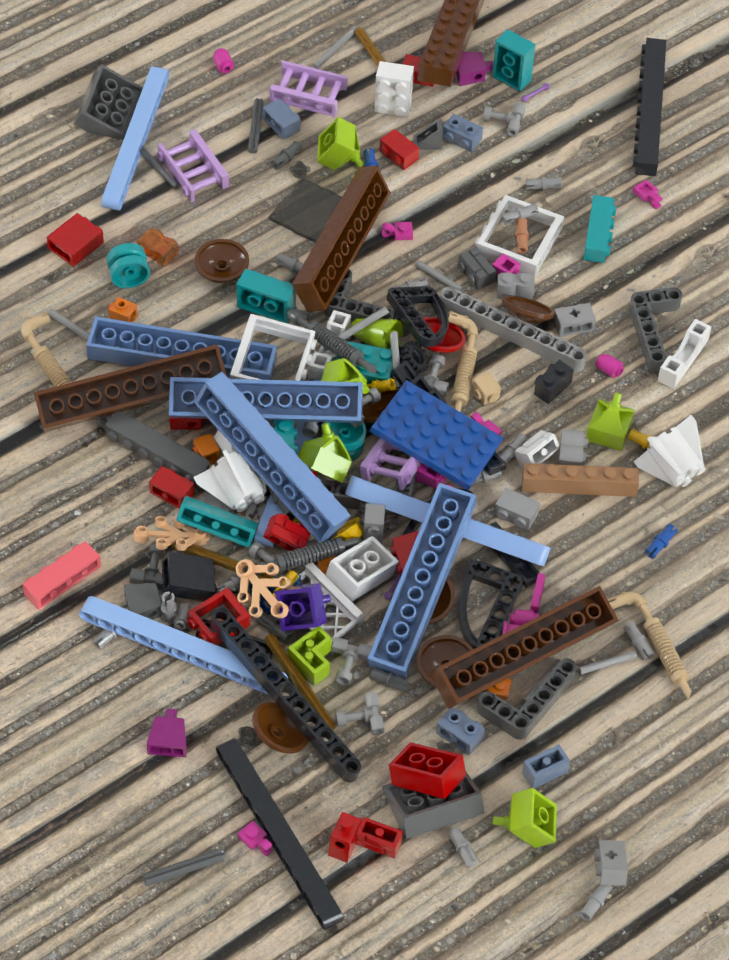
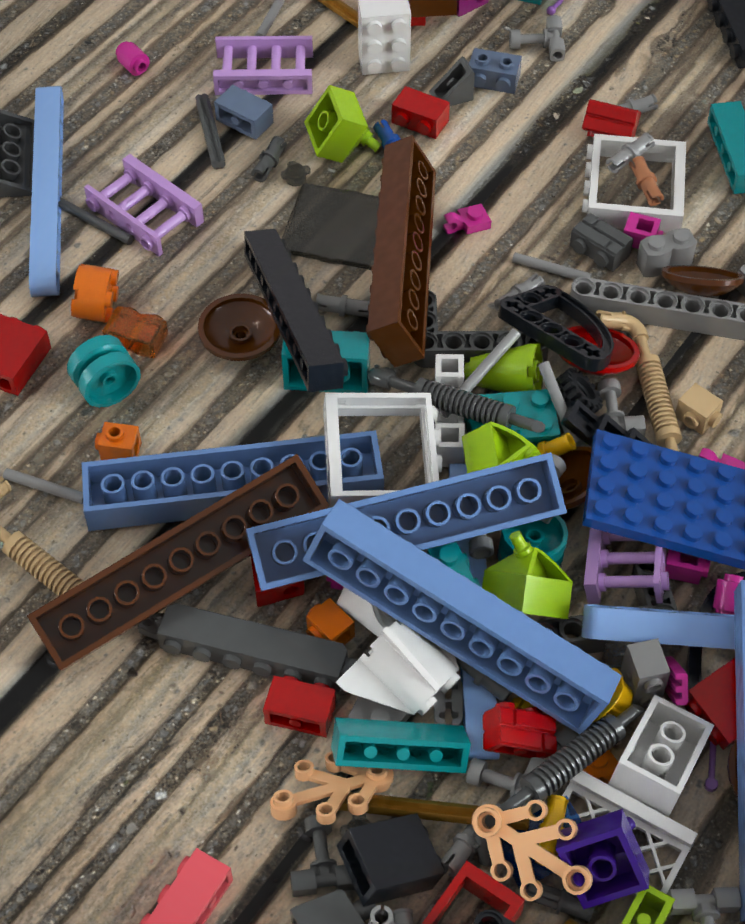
camera: 15 degrees left, 0 degrees up
none -> orange brick [71,264,119,323]
none -> black brick [244,229,348,392]
none -> red brick [582,99,641,138]
none -> dark pink tile [665,656,688,706]

